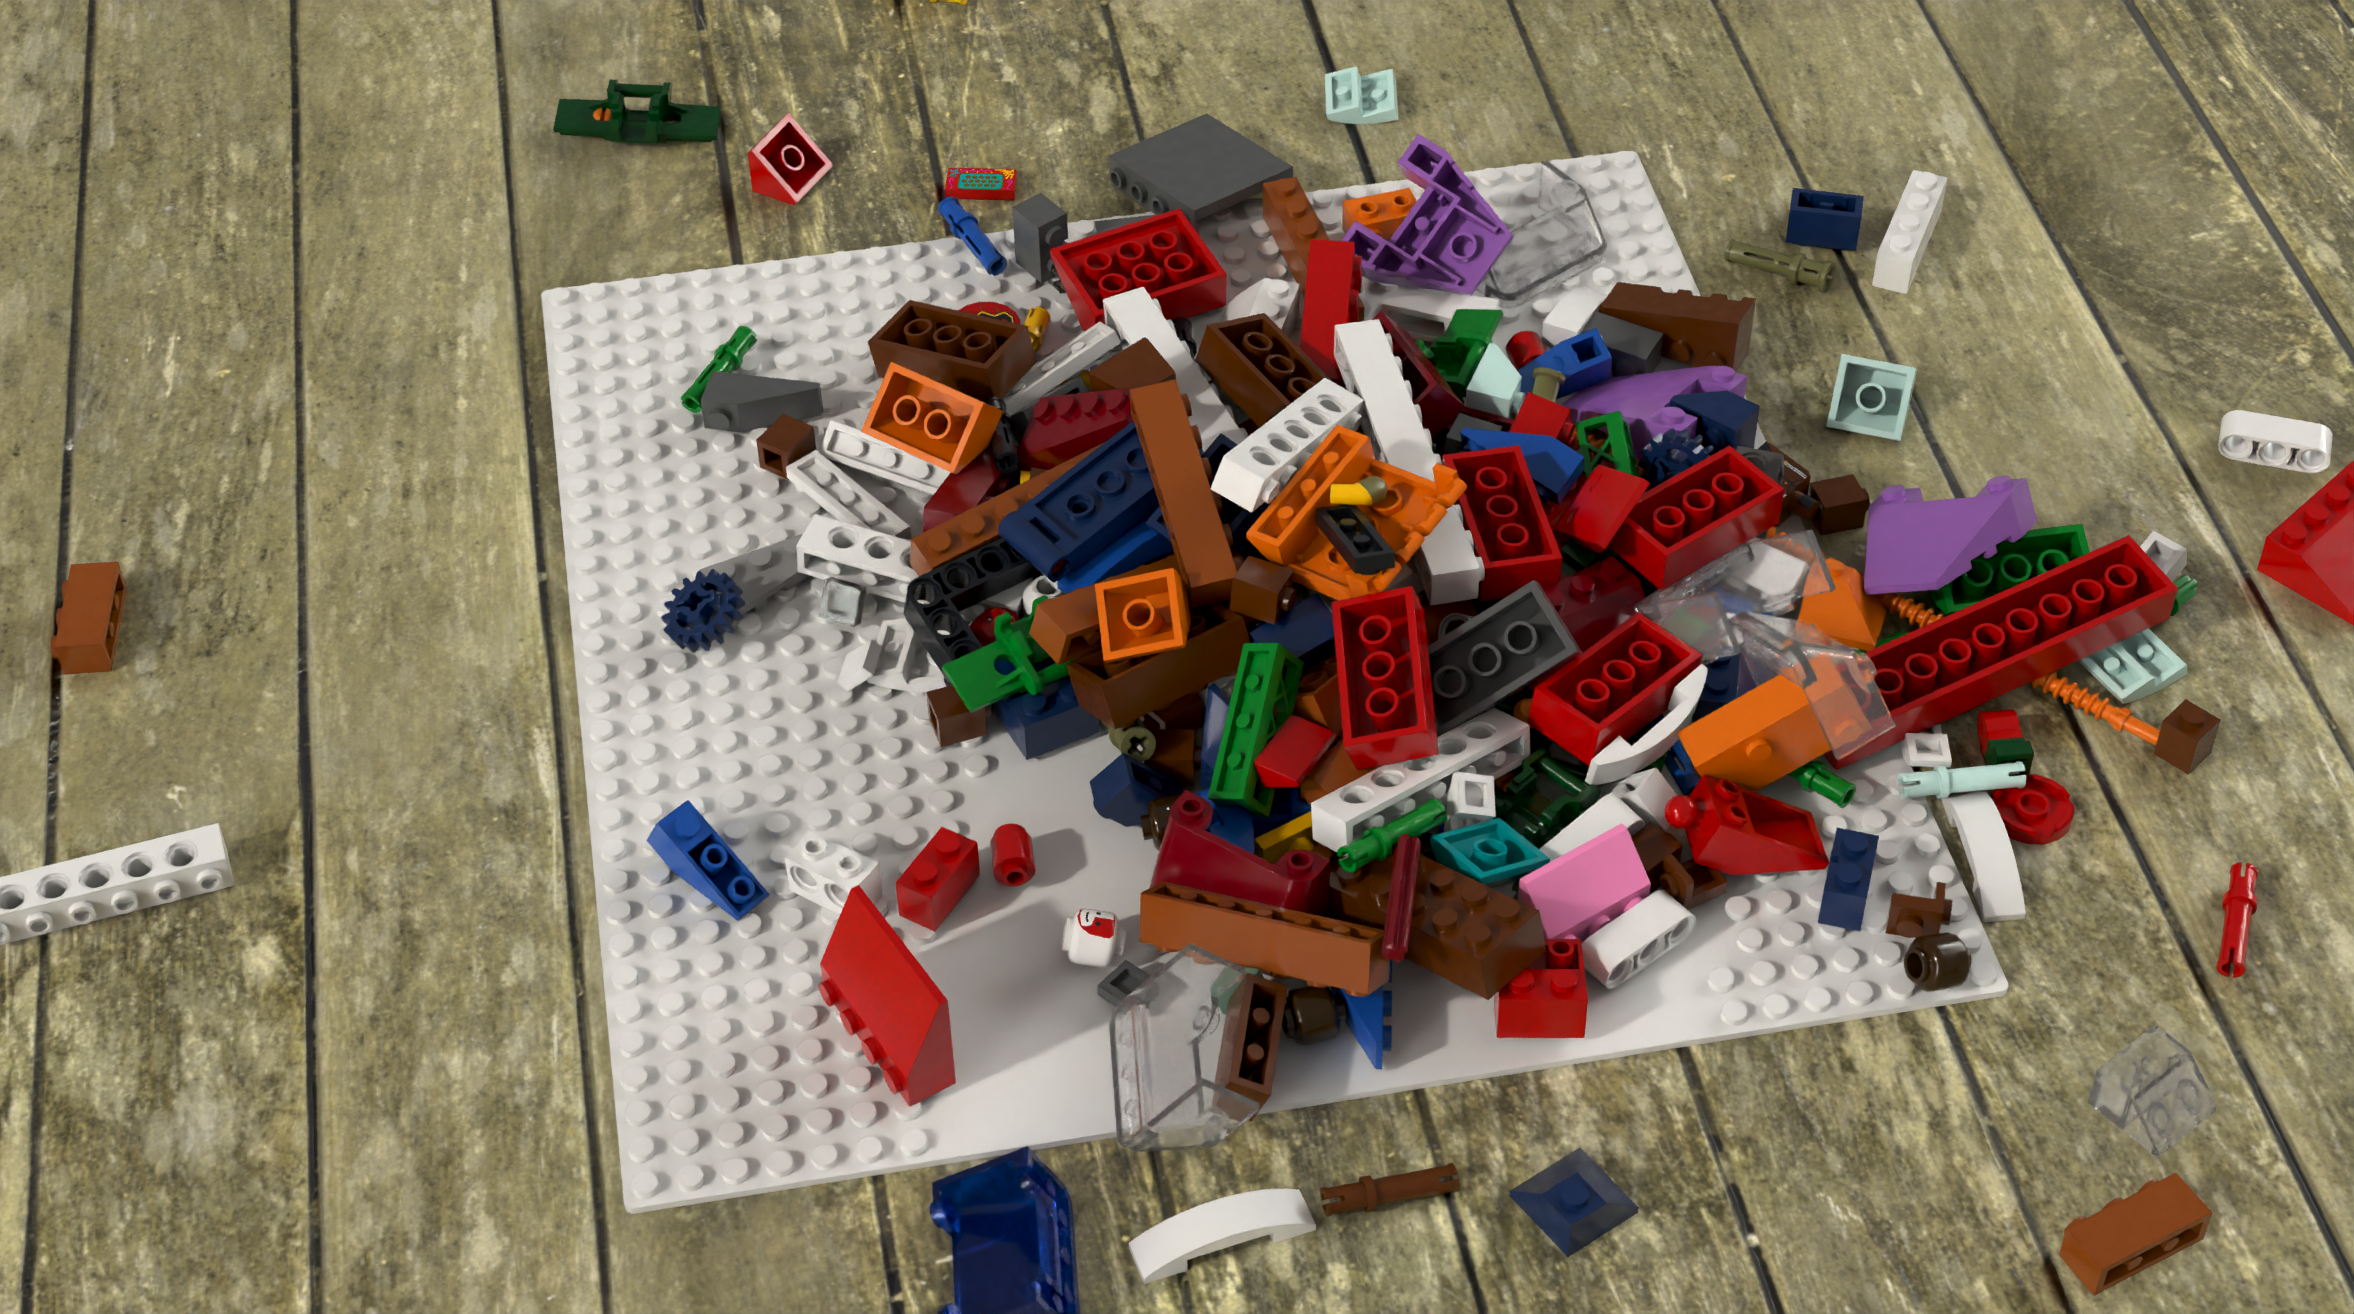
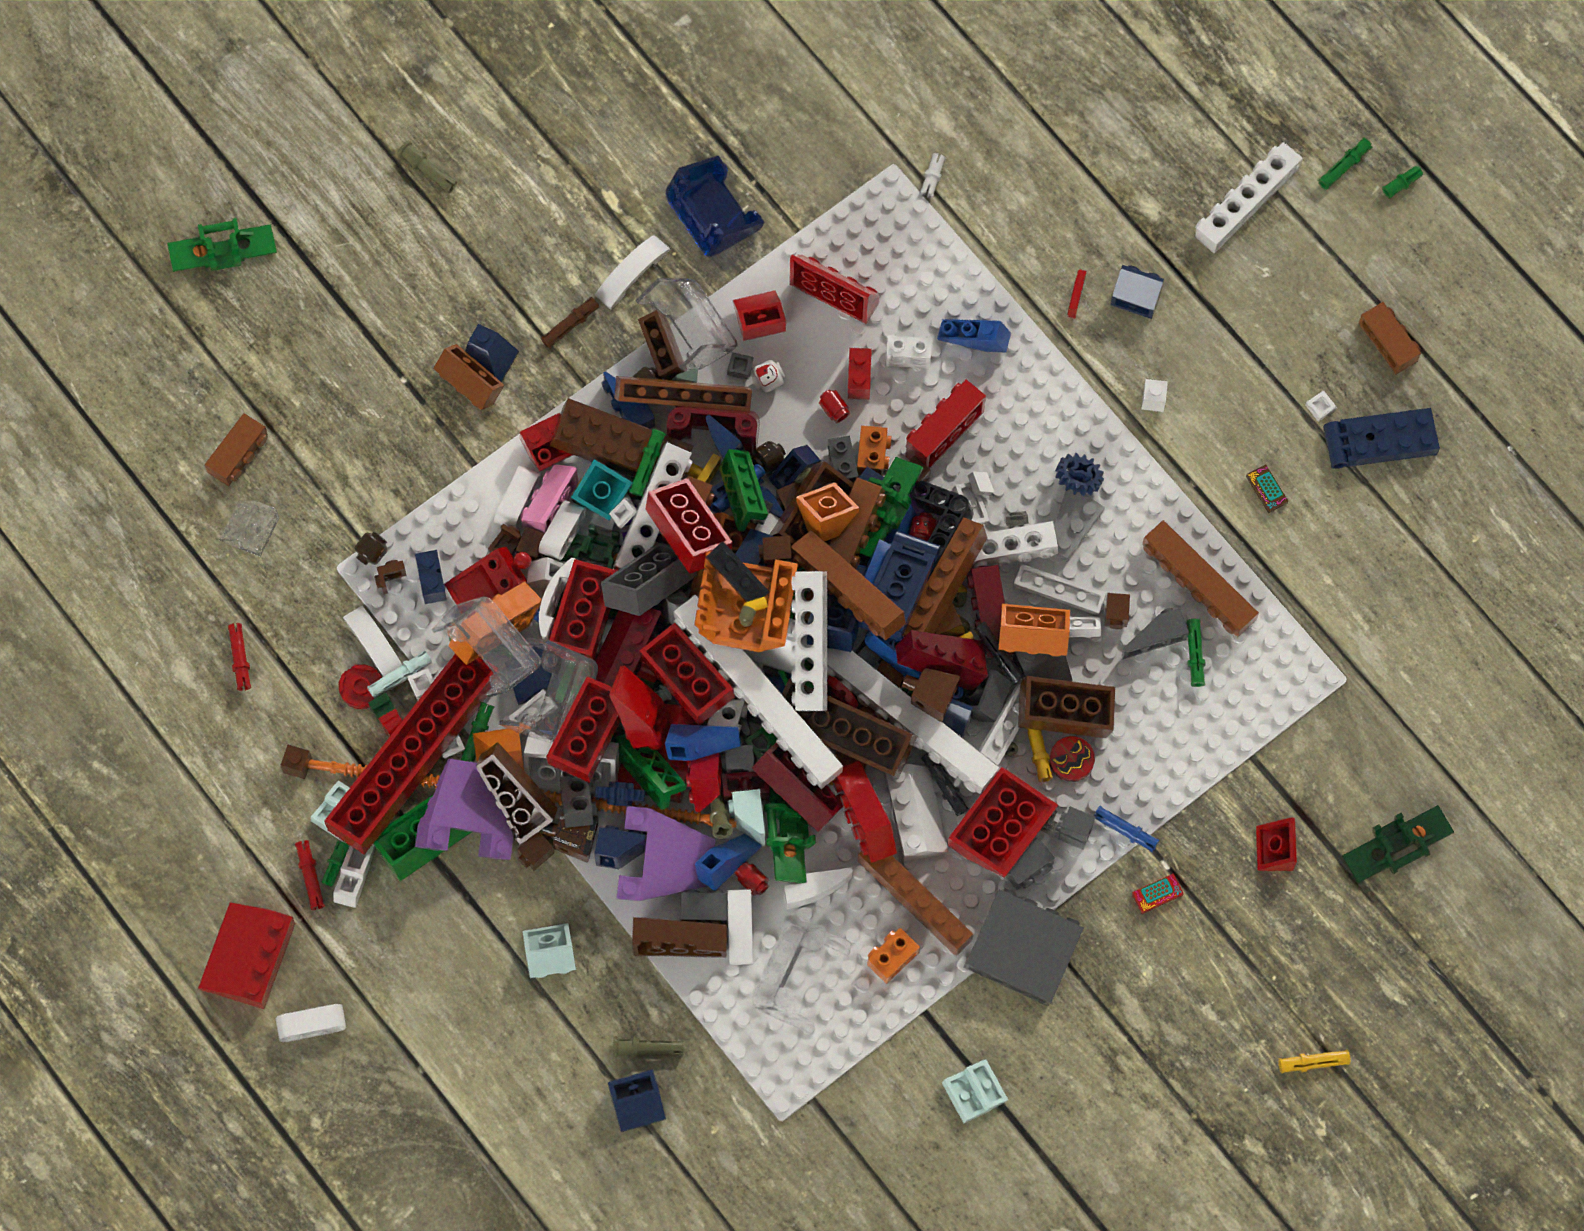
camera: 150 degrees right, 25 degrees up
red slope [1254,715,1336,788] -> none
medium lavender wedge [1341,134,1514,296] -> none
dark red axle [1381,834,1421,963] -> none
white brick [1872,170,1947,294] -> none
none -> red pin [295,840,325,910]
none -> dark orange brick [433,344,505,410]
none -> reddish brown wedge [476,742,558,845]
none -> red slope [733,290,786,341]
none -> dark grey brick [827,435,858,483]
none -> orange brick [857,425,892,476]
none -> red brick [905,379,986,469]
none -> white pin [920,153,945,198]
none -> red tile [1067,269,1087,318]
none -> slope [1110,265,1164,319]
none -> white brick [1141,379,1168,412]
none -> dark orange brick [1142,520,1259,637]
none -> tile [1246,464,1288,513]
none -> white tile [1305,391,1337,422]
none -> dark blue hinge [1323,408,1440,469]

